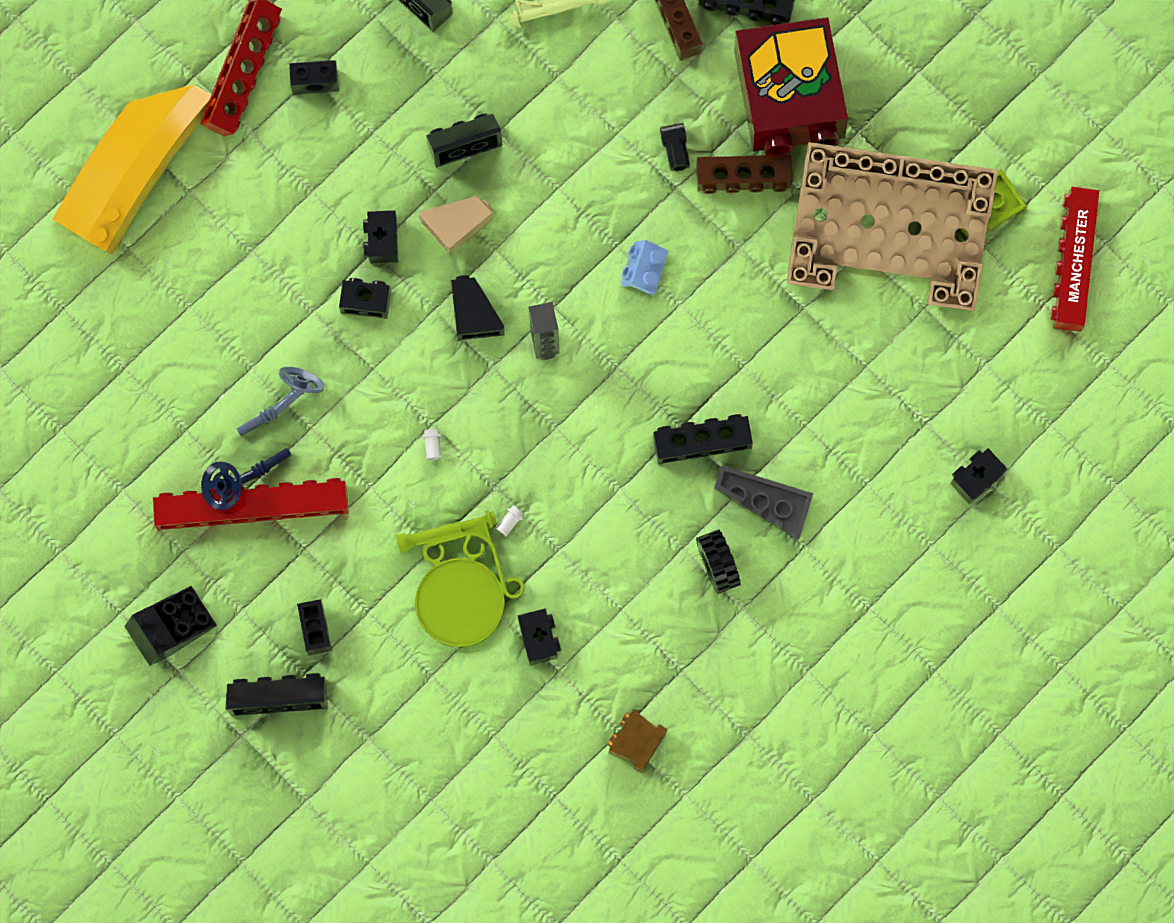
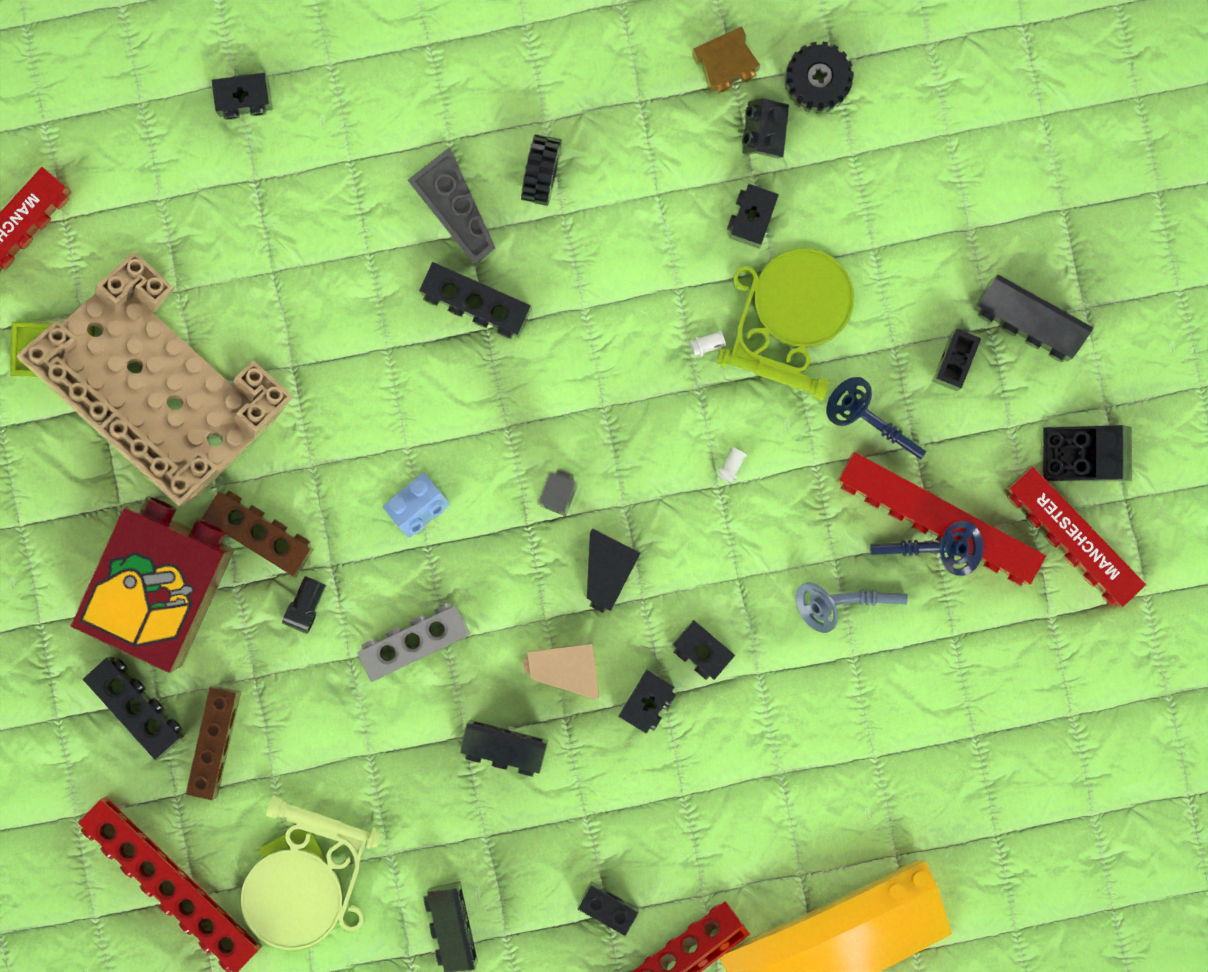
camera: 145 degrees left, 10 degrees up
none -> light grey brick [357,603,471,682]
none -> black bracket [742,98,789,158]
none -> black bush [785,41,854,114]
none -> dark blue dish [826,377,927,460]
none -> red brick [1005,466,1146,607]

